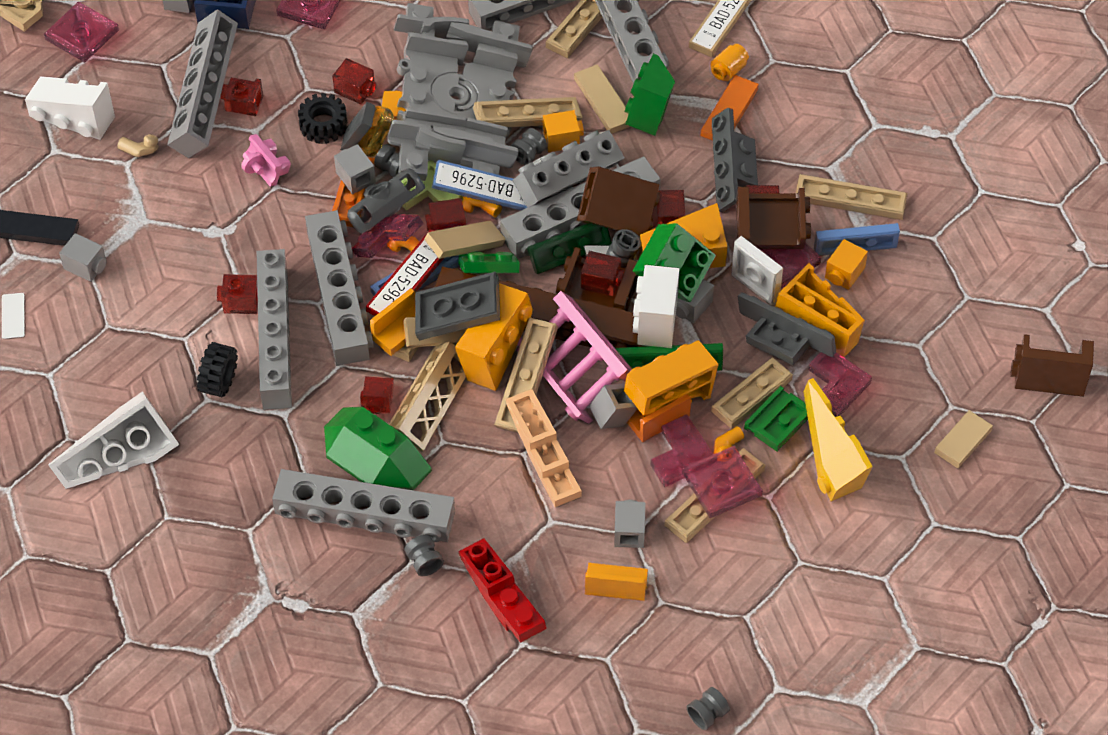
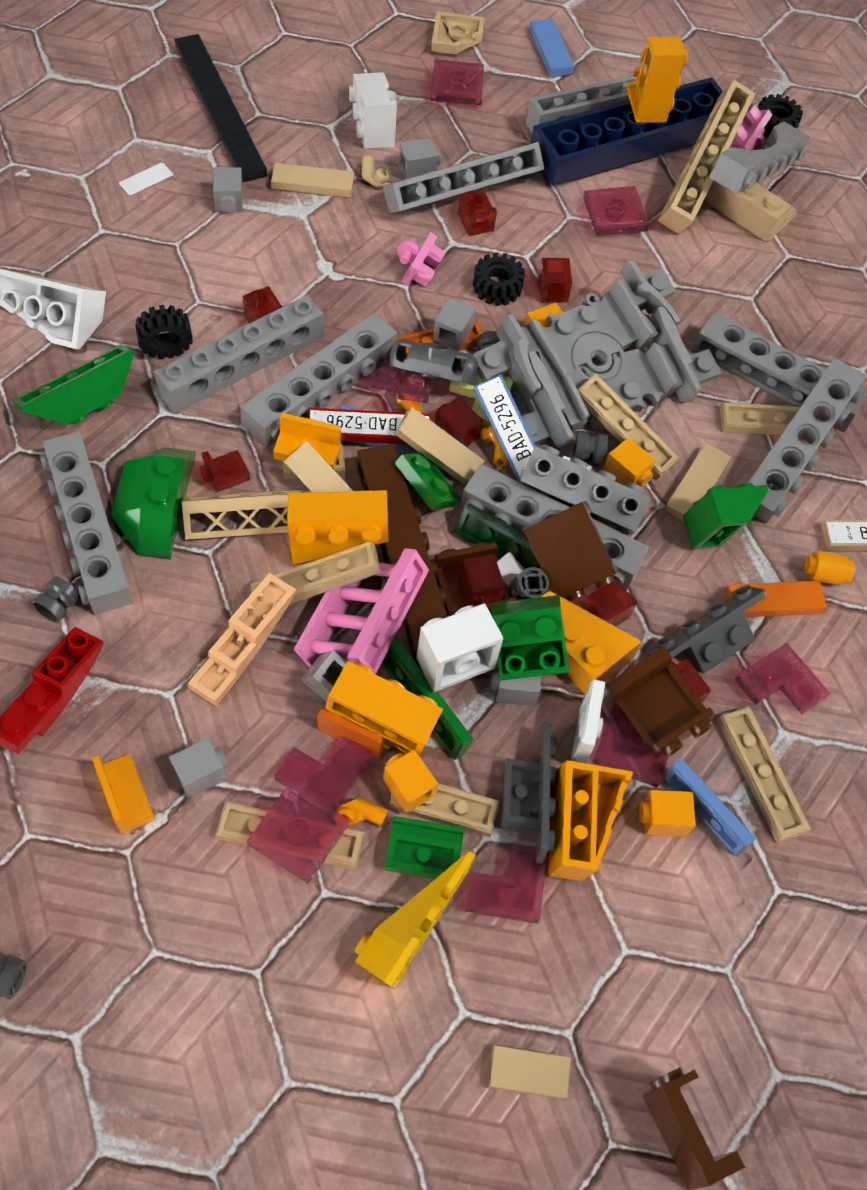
camera: 50 degrees right, 5 degrees up
dark grey tile [340,102,376,150] -> none
clear yellow plate [358,106,394,157] -> none
dark grey tile [415,271,500,341] -> none
none -> green wedge [12,344,134,425]
none -> tan tile [271,163,354,198]
none -> light orange brick [383,750,438,814]
none -> light grey brick [399,138,441,179]
none -> clear pink plate [734,643,831,715]

